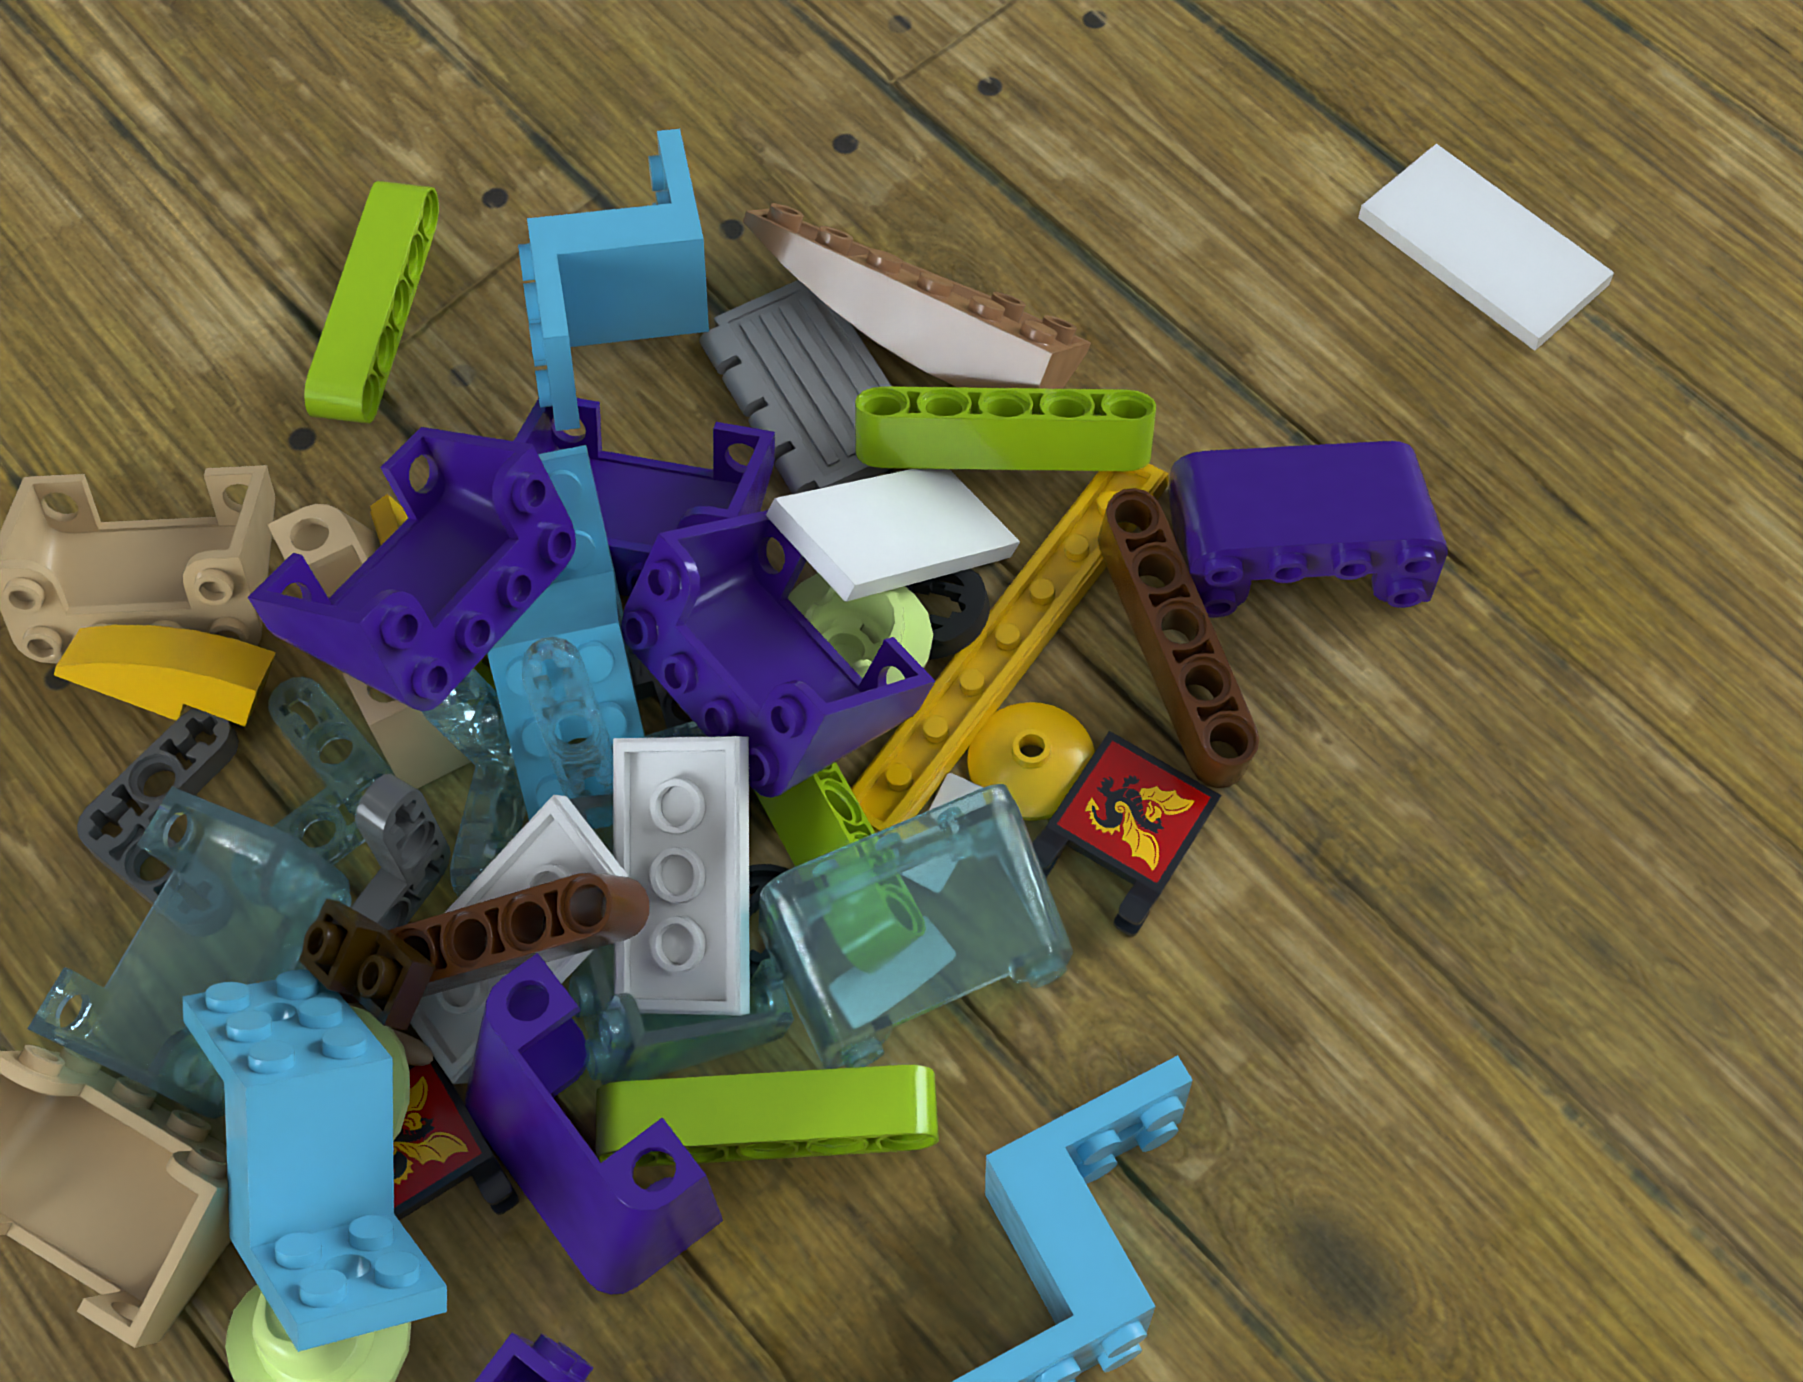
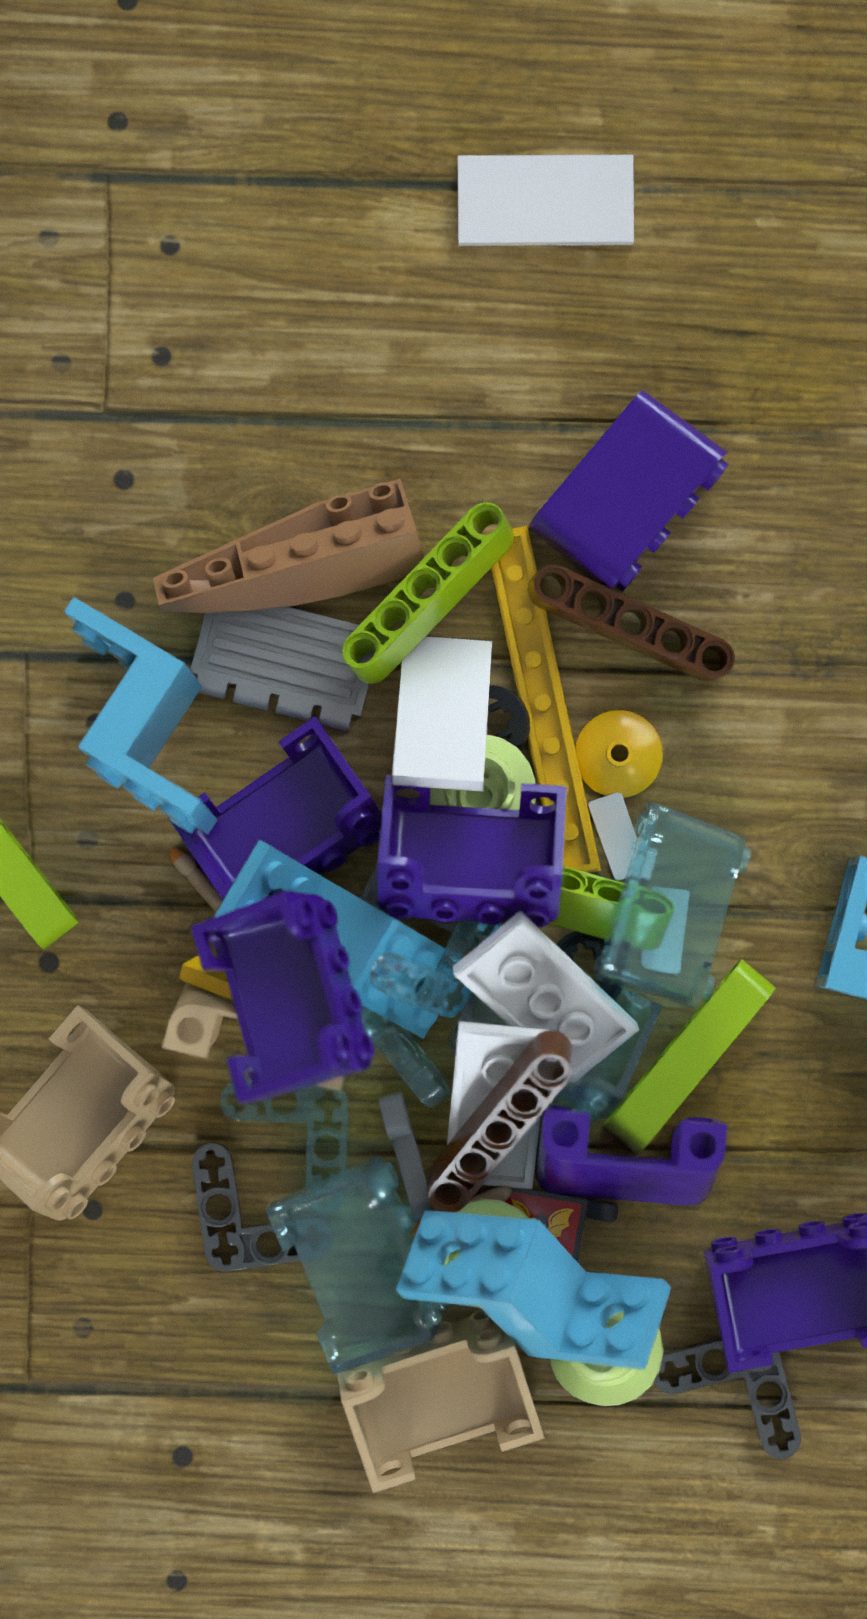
camera: 50 degrees left, 25 degrees up
yellow slope [54,625,276,727] -> none
dark brown slope [298,898,436,1030] -> none
flag [1022,731,1222,937] -> none

